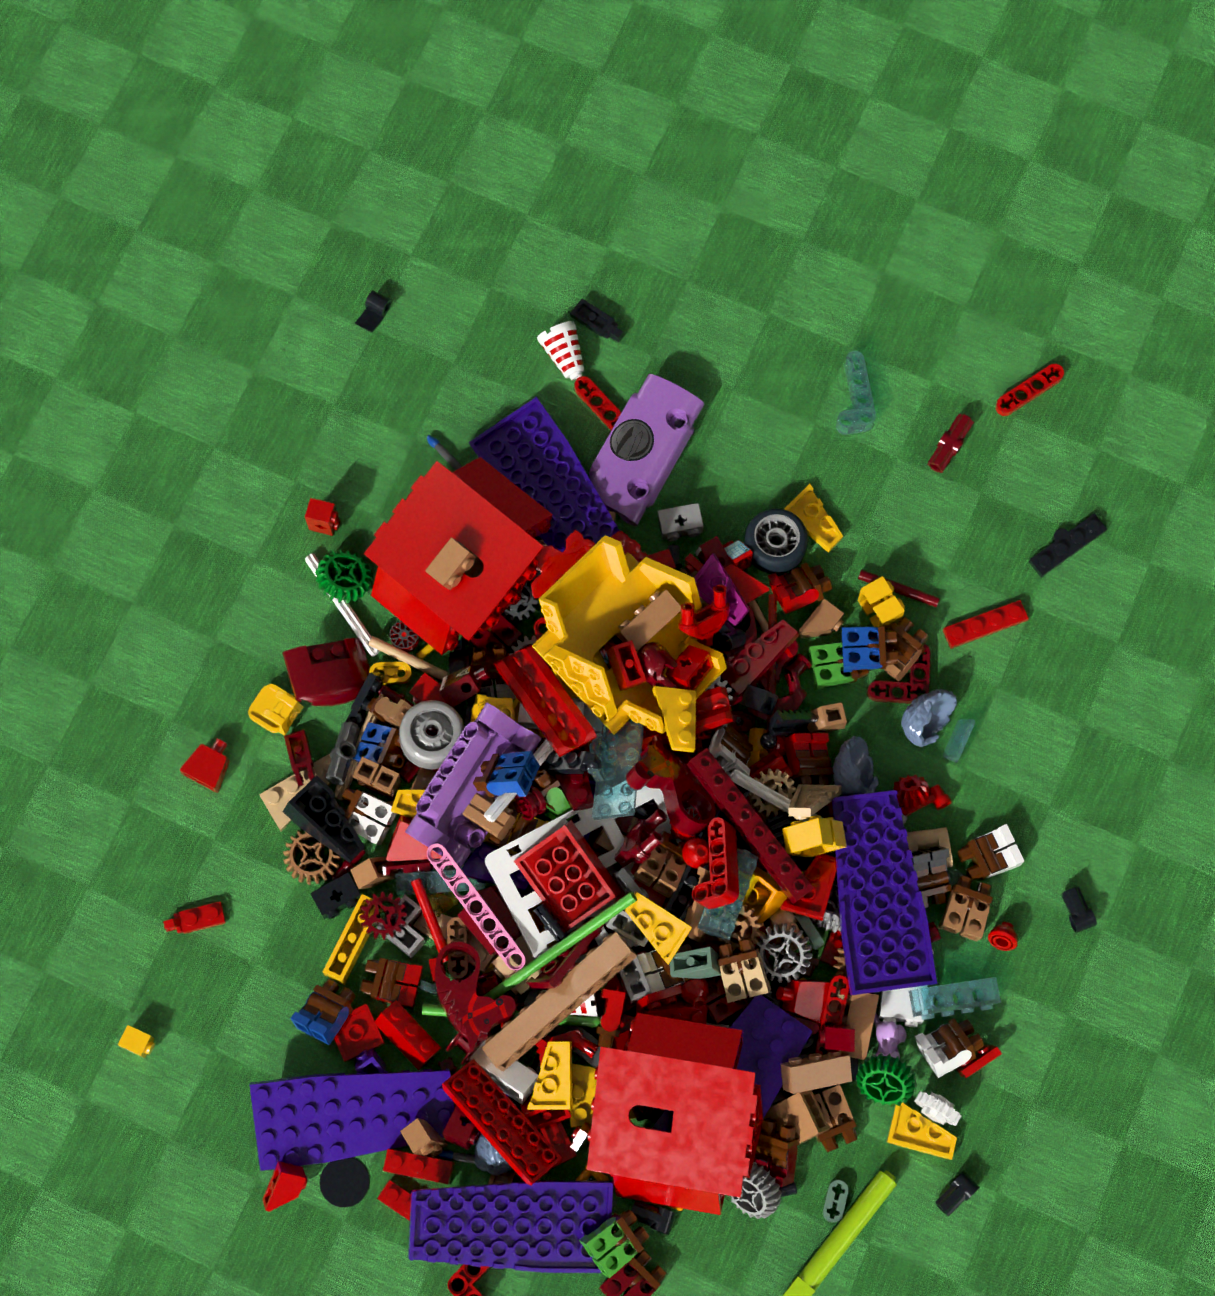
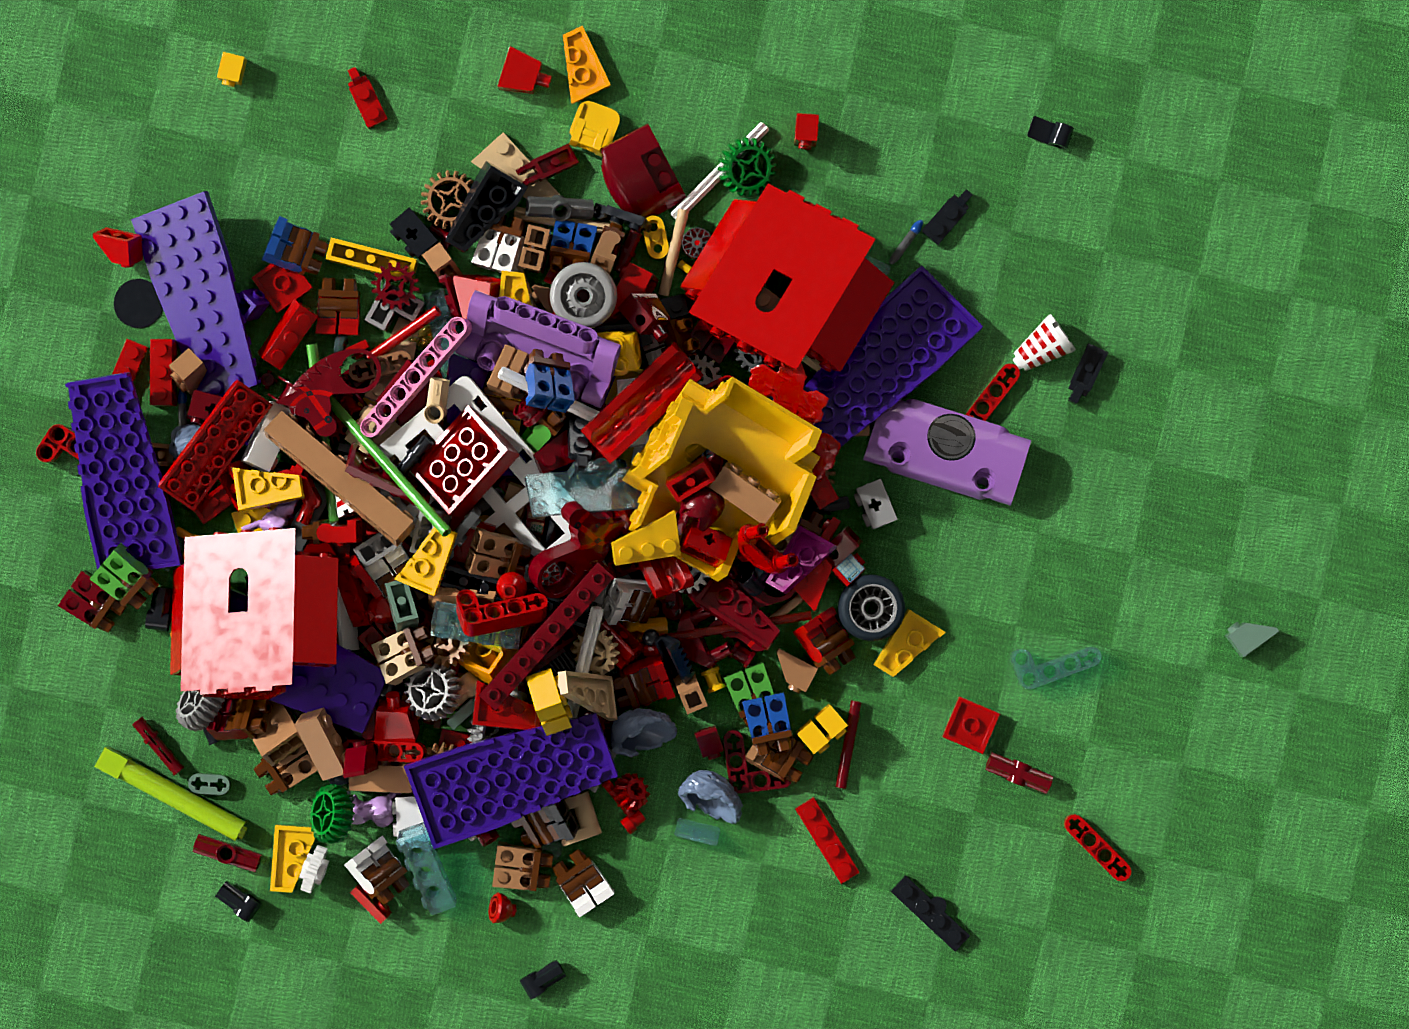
camera: 75 degrees right, 15 degrees up
medium nougat brick [425,537,476,590] -> none
plate [570,1122,592,1151] -> none
dark red connector [614,809,667,867] -> none
black brick [740,684,779,716] -> none
none -> dark red pin [132,716,184,775]
none -> dark red piece [192,834,262,873]
none -> lavender animal [241,499,301,531]
none -> tan piece [424,377,450,424]
none -> light orange wing [563,26,611,104]
none -> dark red slope [695,725,724,760]
none -> yellow bush [701,666,727,693]
none -> black hinge [921,189,973,246]
none -> red plate [942,696,1000,754]
none -> sand green slope [1225,622,1279,657]

